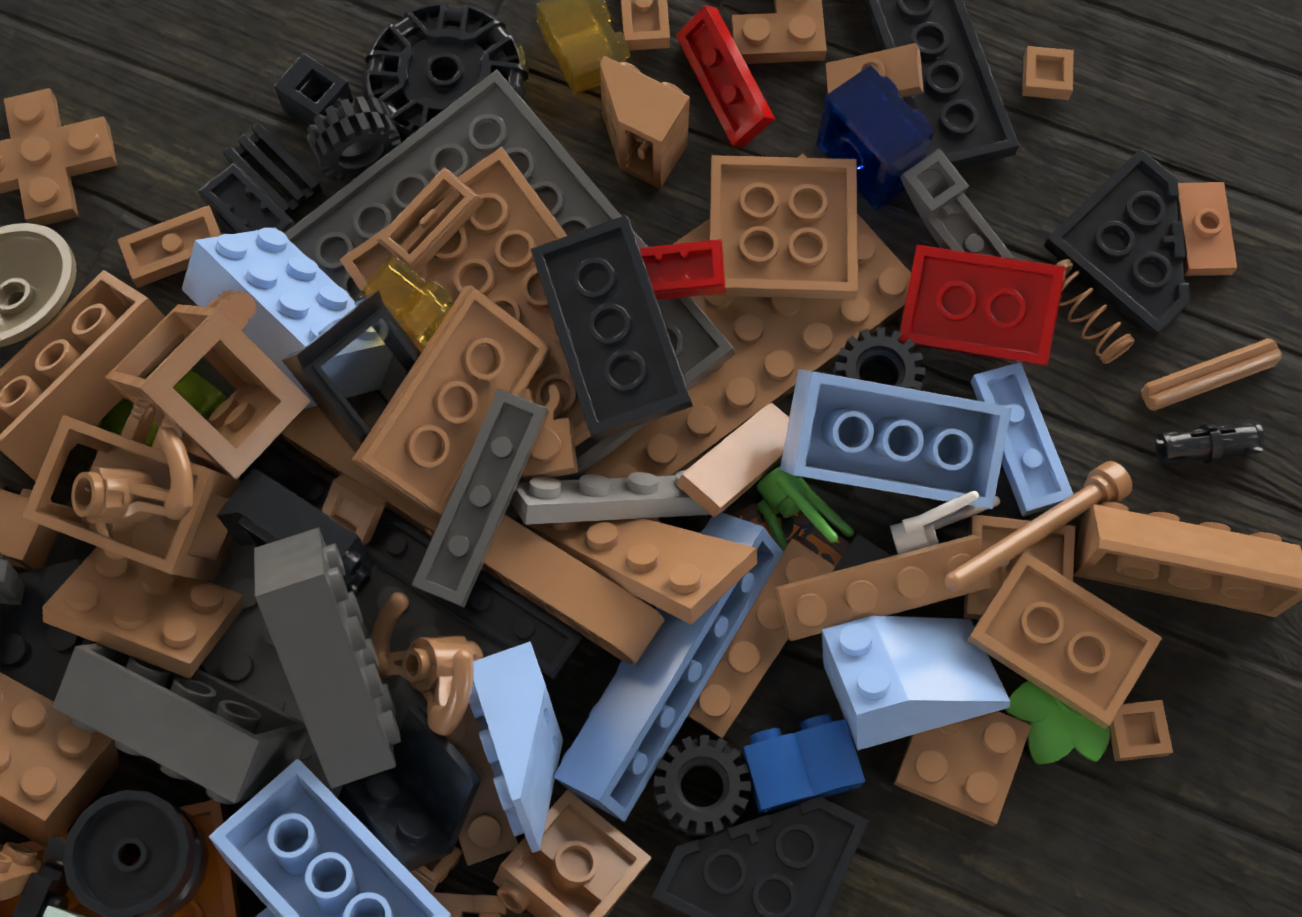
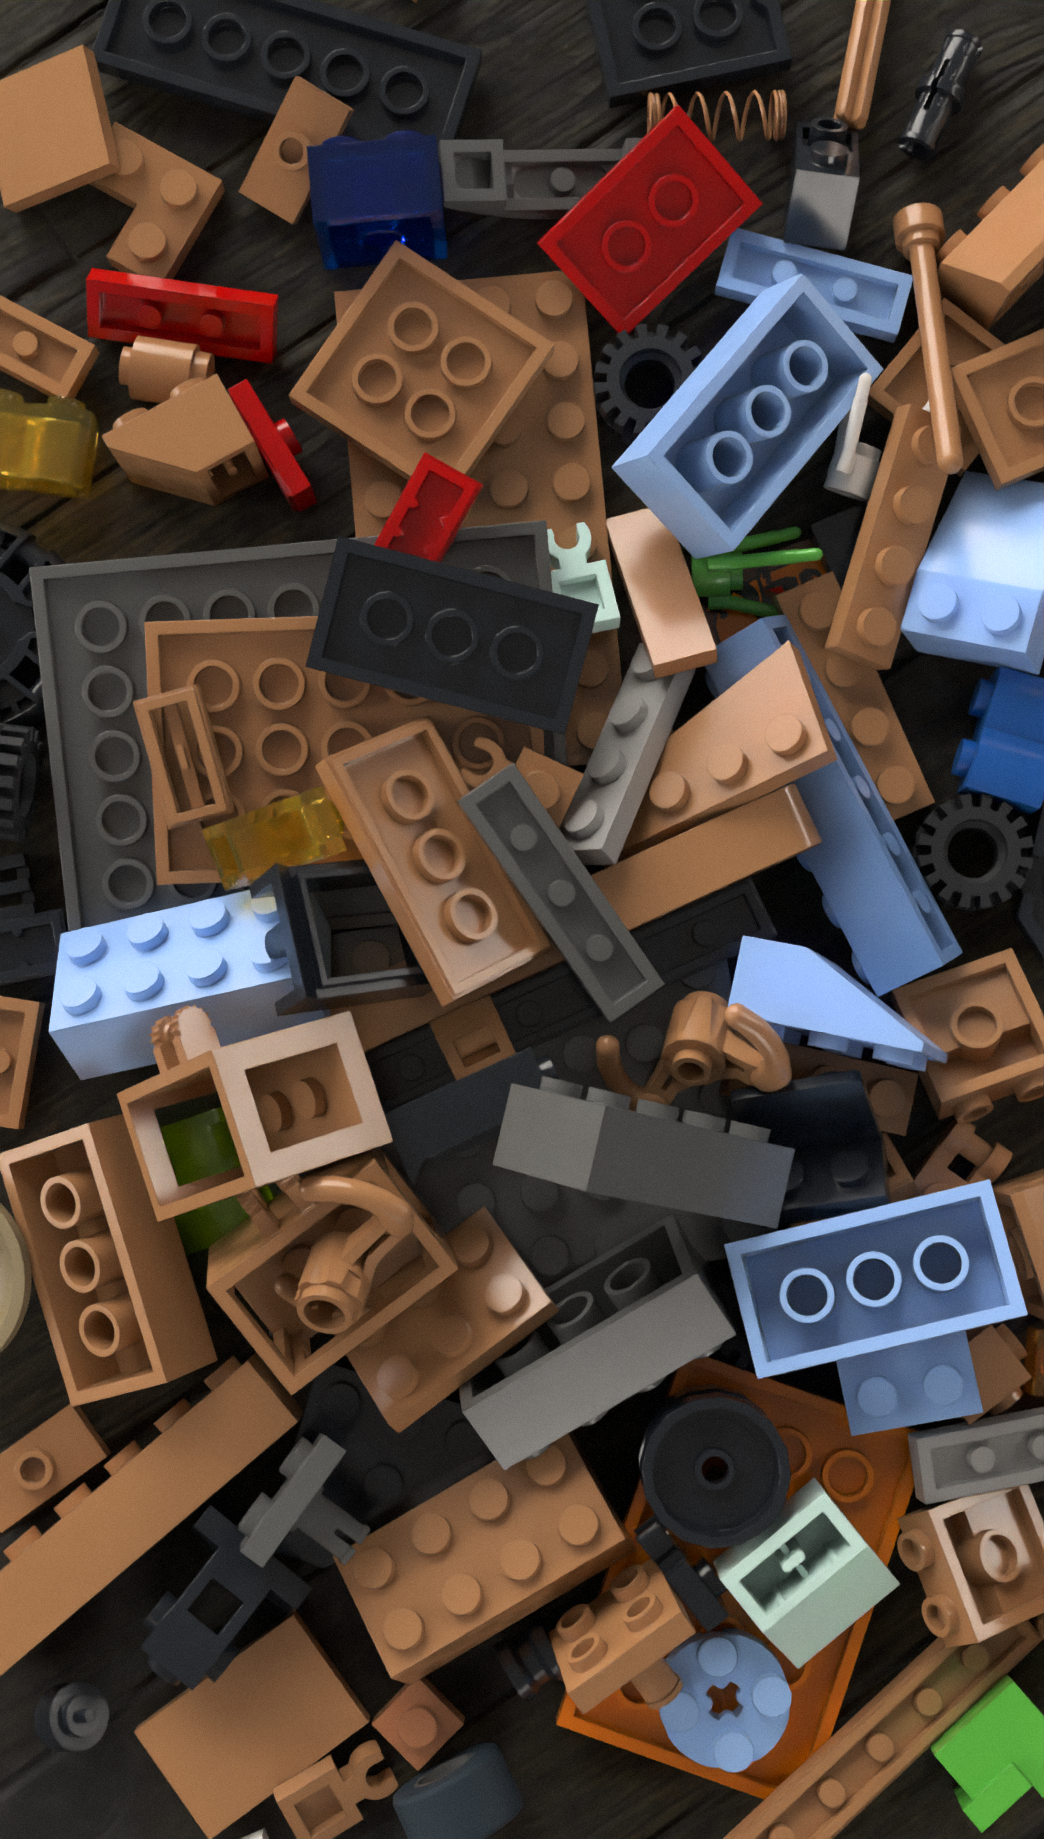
camera: 55 degrees left, 15 degrees up
none -> medium nougat brick [119,335,215,404]
none -> red plate [228,378,317,513]
none -> light aqua plate [547,522,620,634]
none -> black slope [783,117,860,250]

